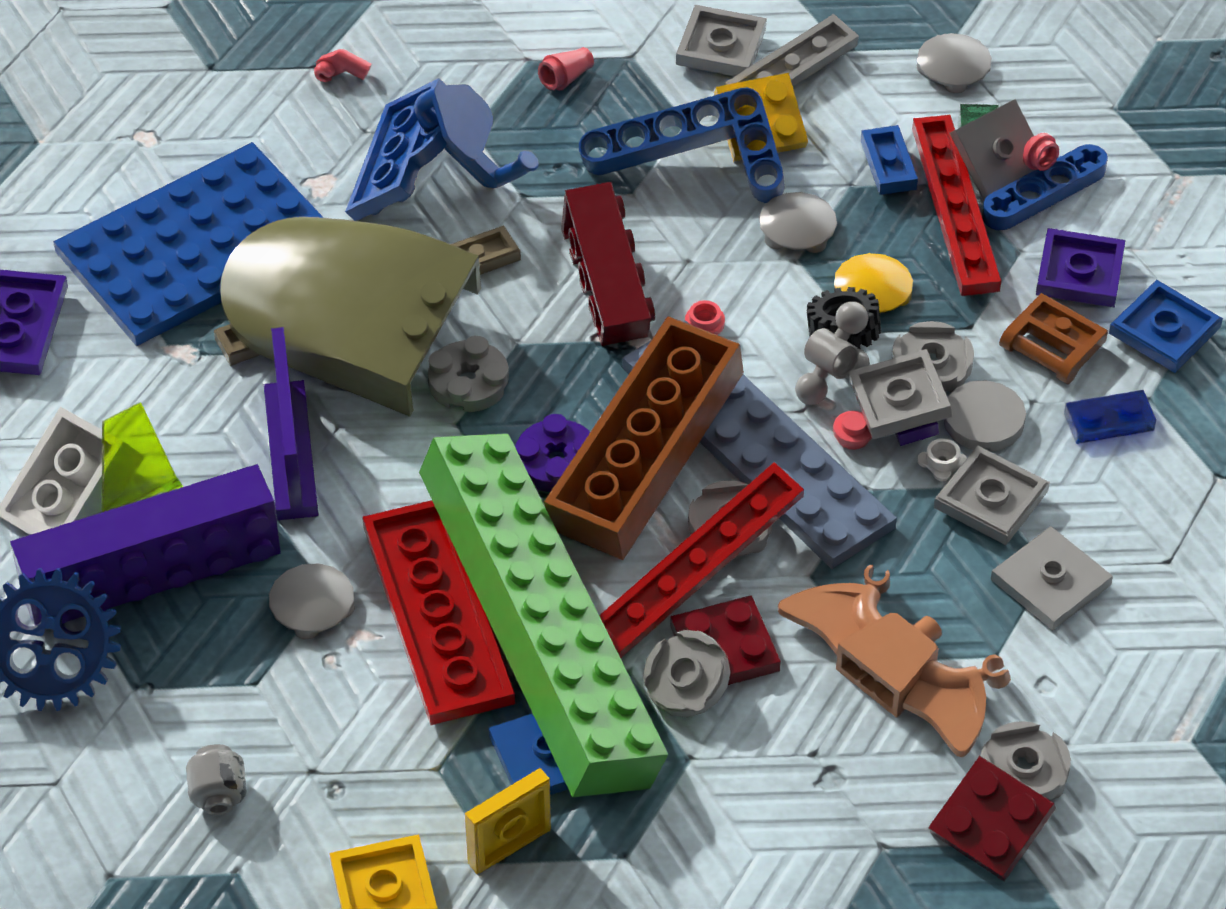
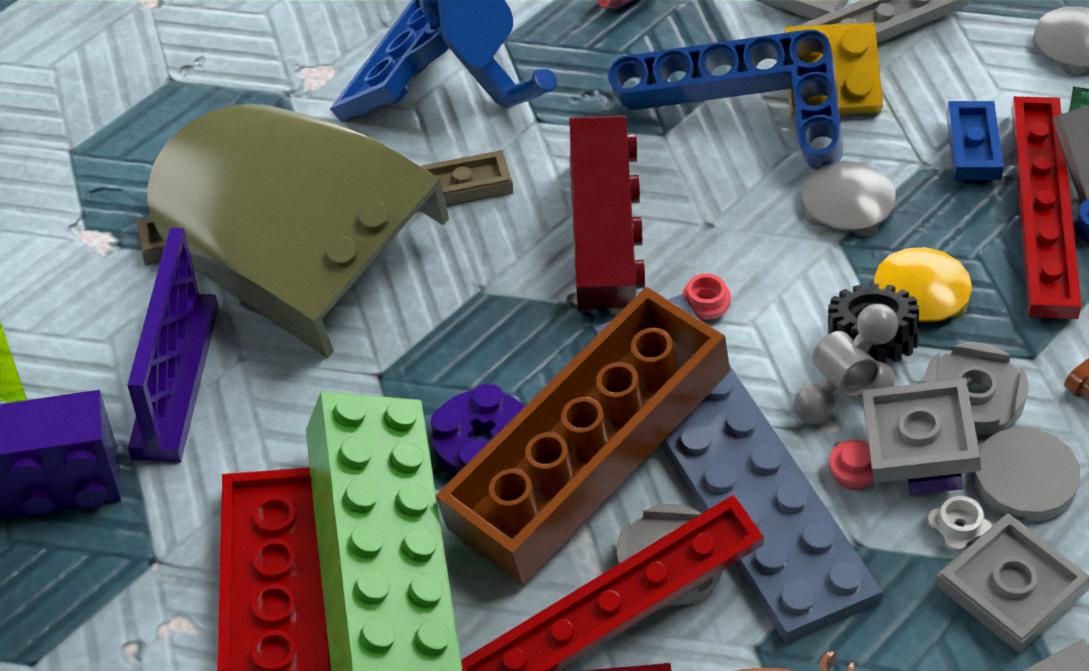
camera: 15 degrees right, 0 degrees up
blue plate [53,142,324,346] -> none
light grey dish [269,563,355,639] -> none
light grey plate [428,336,509,412] -> none

